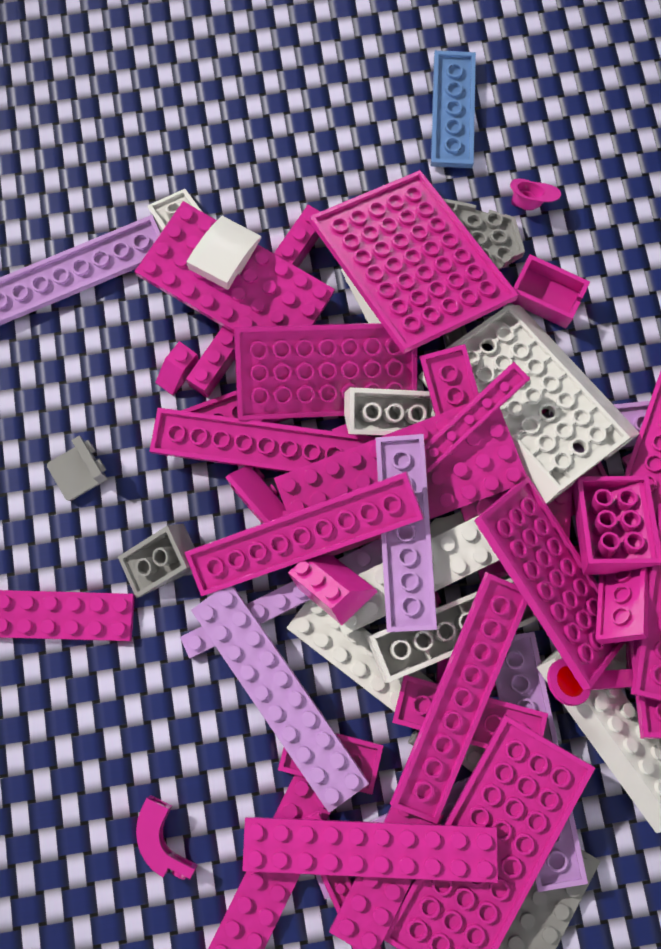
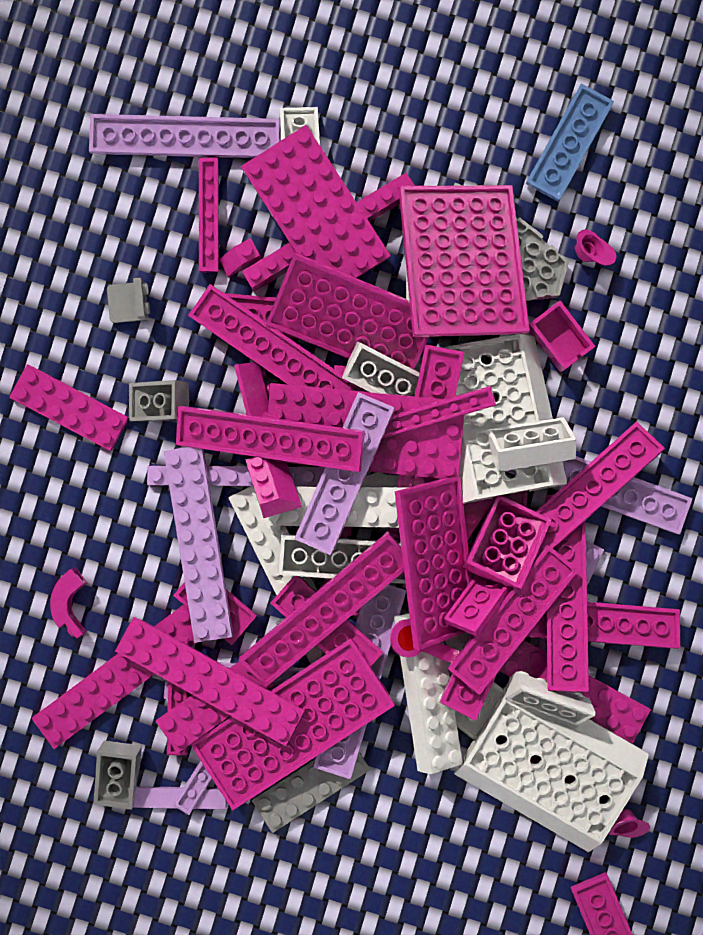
camera: 30 degrees right, 10 degrees up
white slope [186,216,261,290] -> none
none -> dark pink plate [199,158,219,273]
none -> white slope [487,417,577,472]

